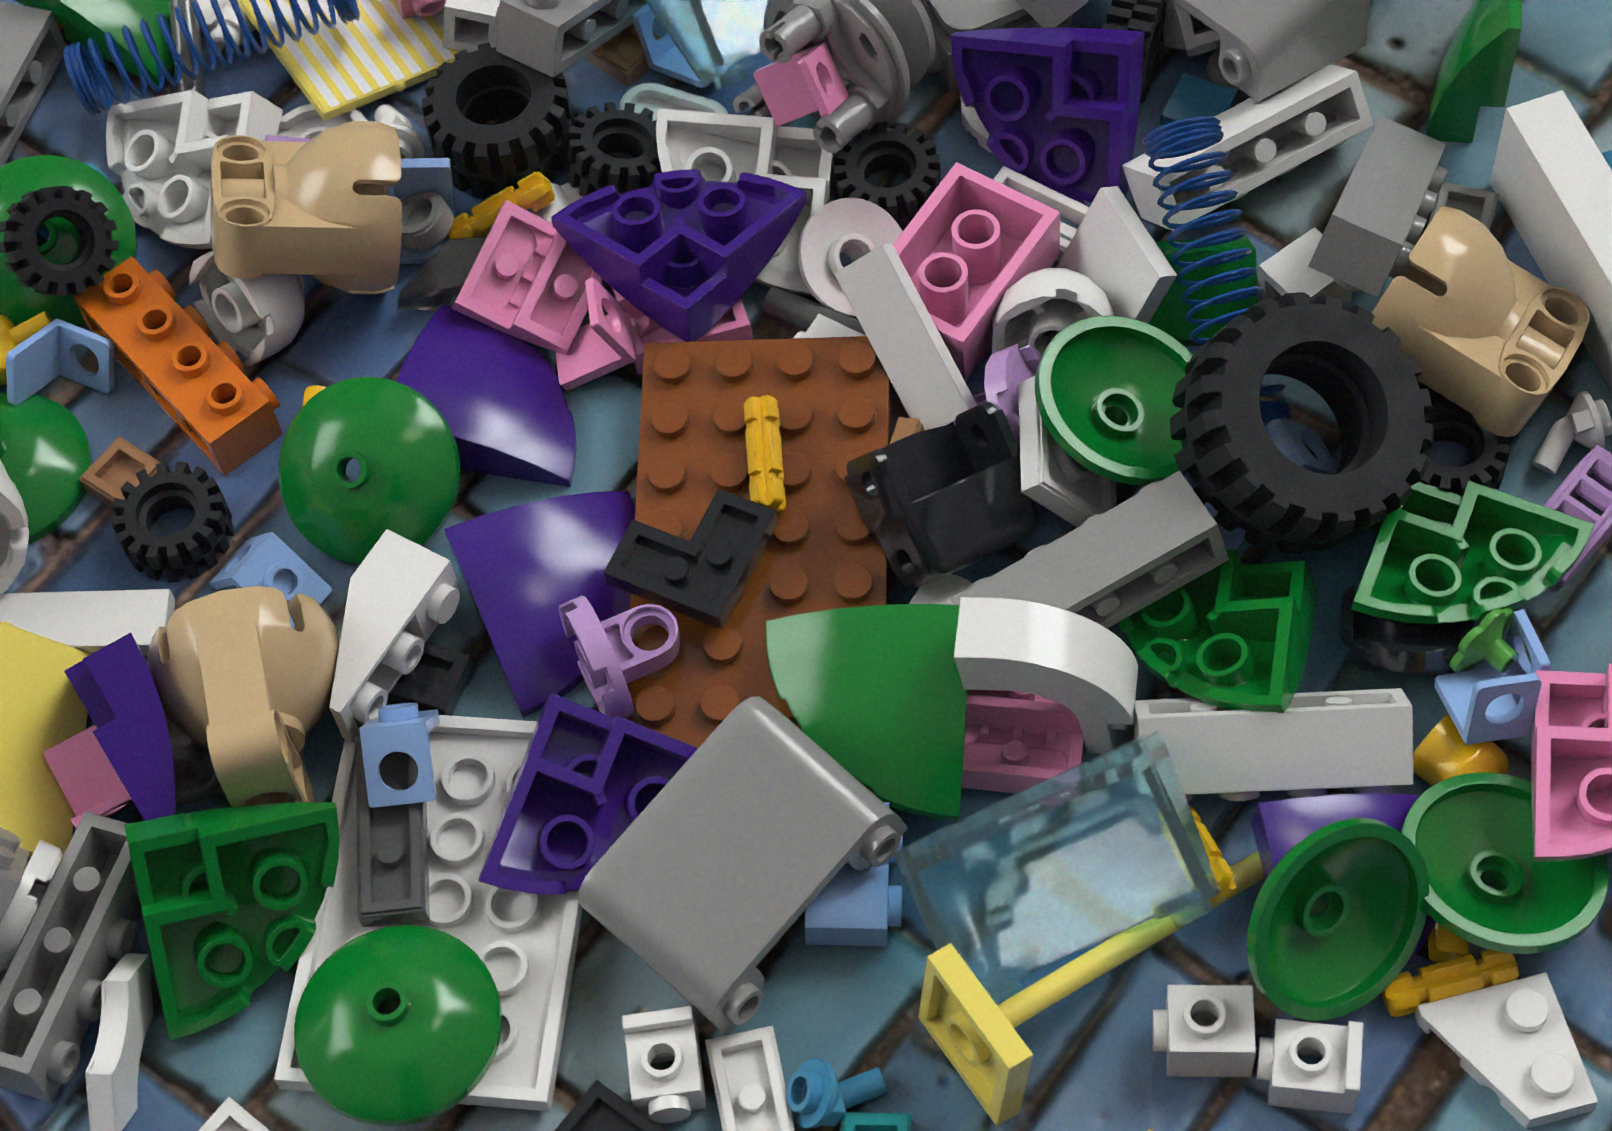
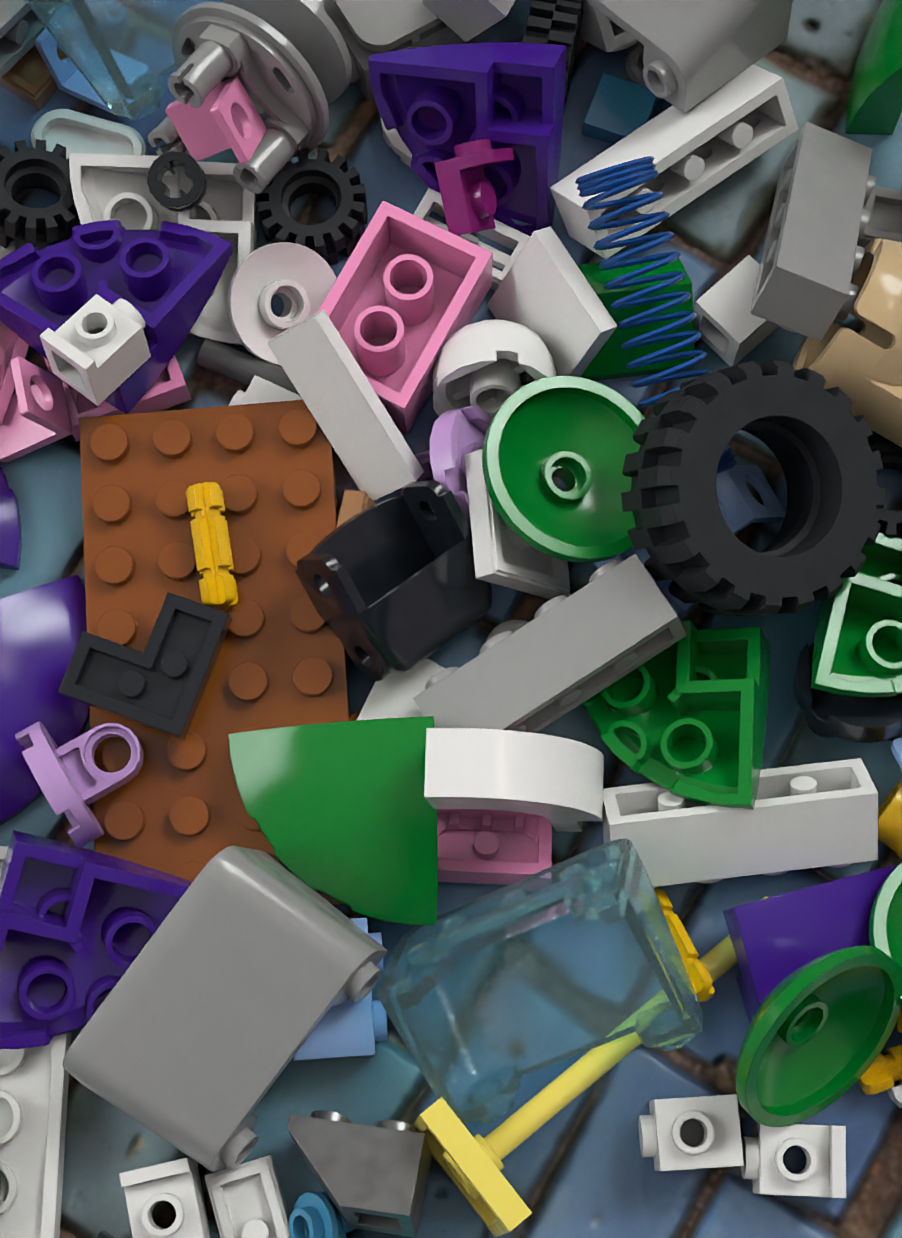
camera: 10 degrees left, 15 degrees up
none -> white brick [40,294,151,406]
none -> black bush [147,151,207,212]
none -> flat silver slope [287,1110,432,1238]
none -> magenta bracket [434,138,515,236]

